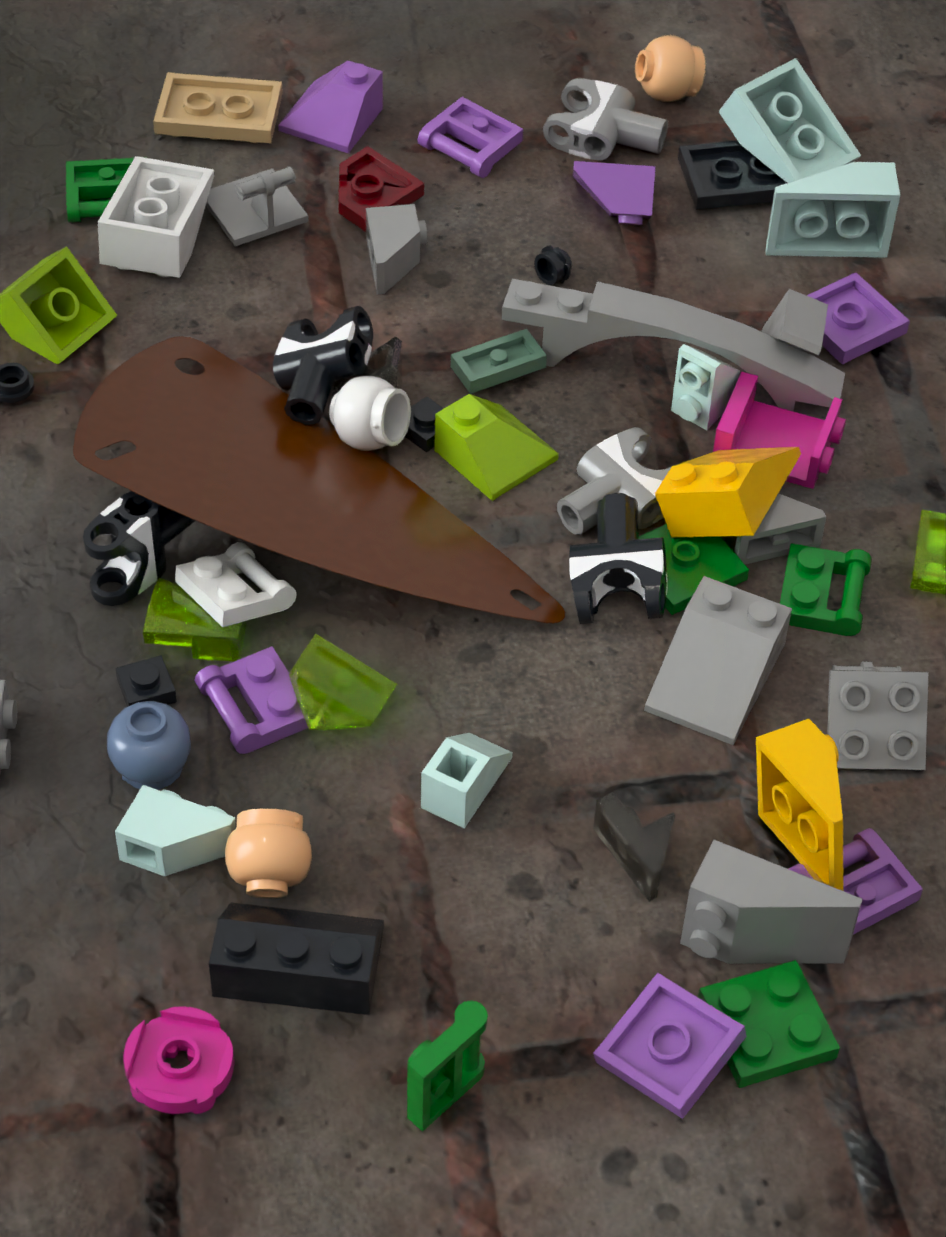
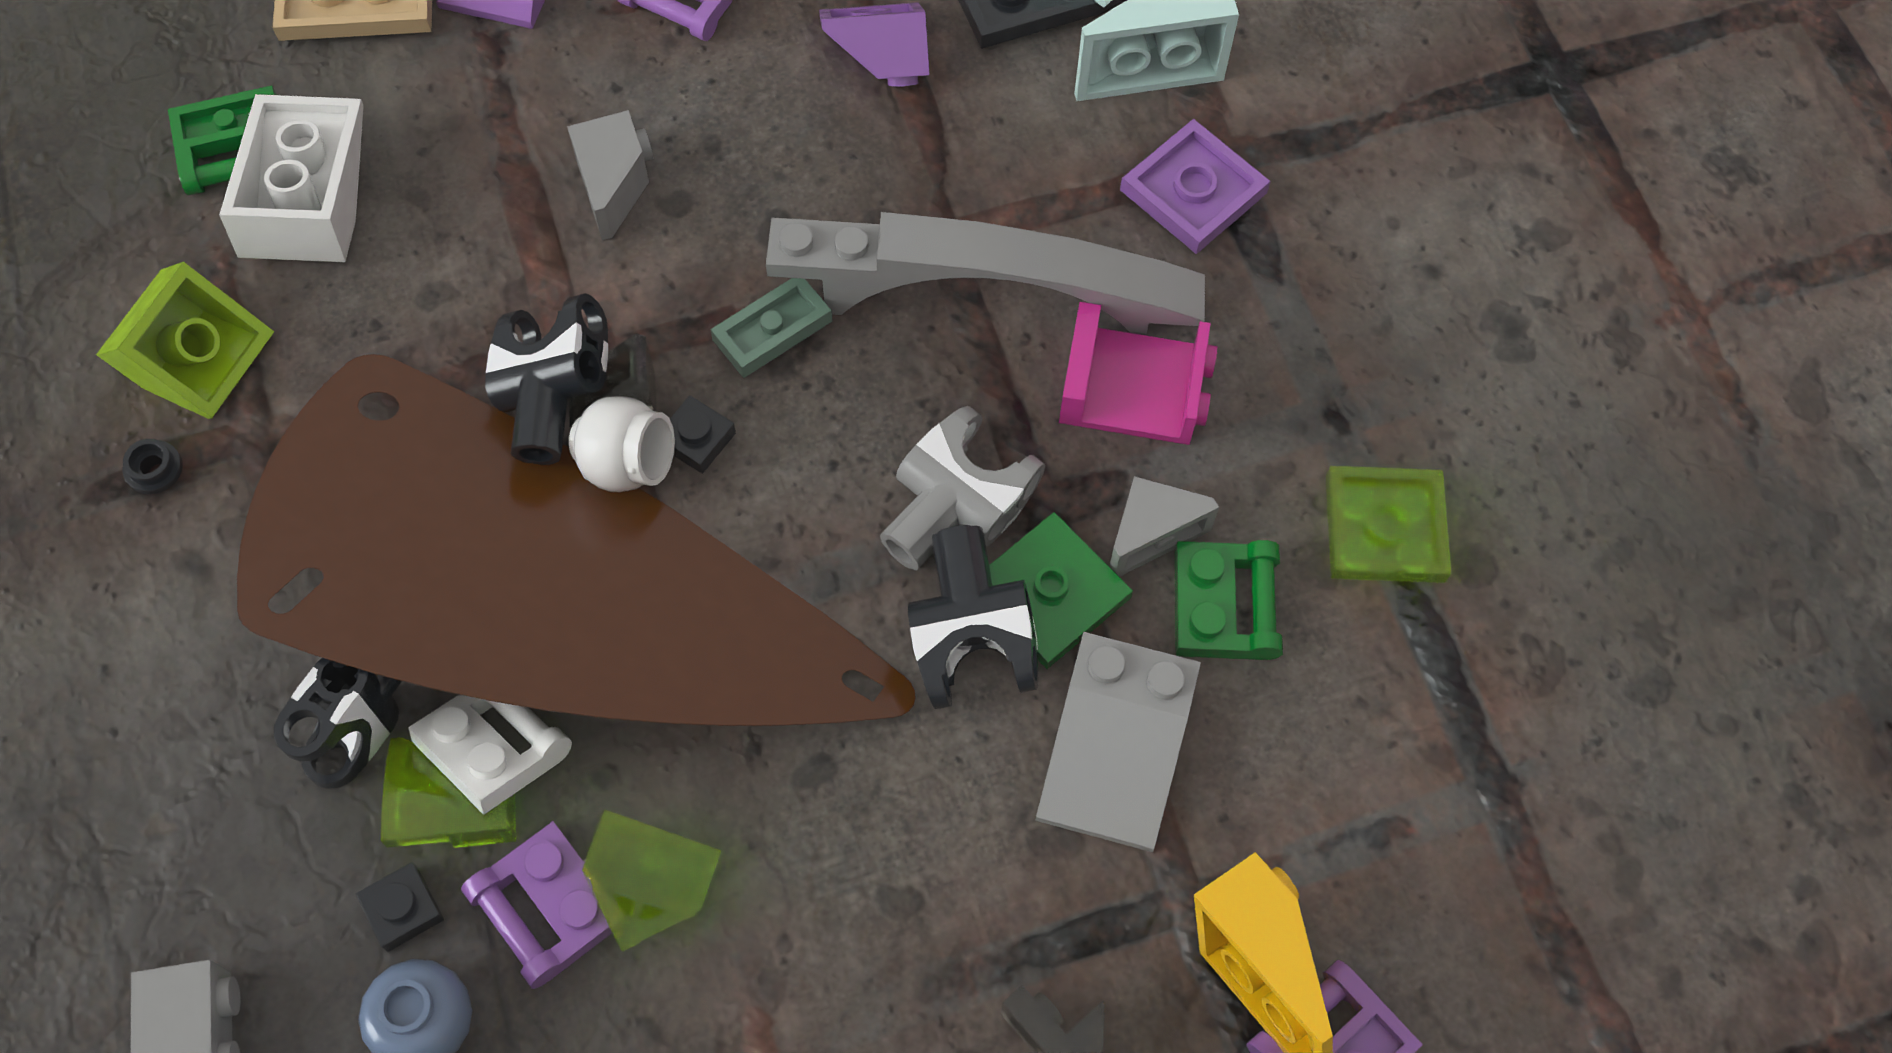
camera: 10 degrees left, 15 degrees up
light grey plate [206,166,308,246] -> none
dark red plate [338,146,424,232] -> none
light aqua slope [421,733,512,828] -> none
lime slope [435,394,559,501] -> none
black plate [534,245,572,285] -> none
yellow slope [655,447,801,538] -> none
light aqua slope [671,344,740,430] -> none
light grey slope [761,289,828,355] -> none
light grey plate [827,661,929,770] -> none

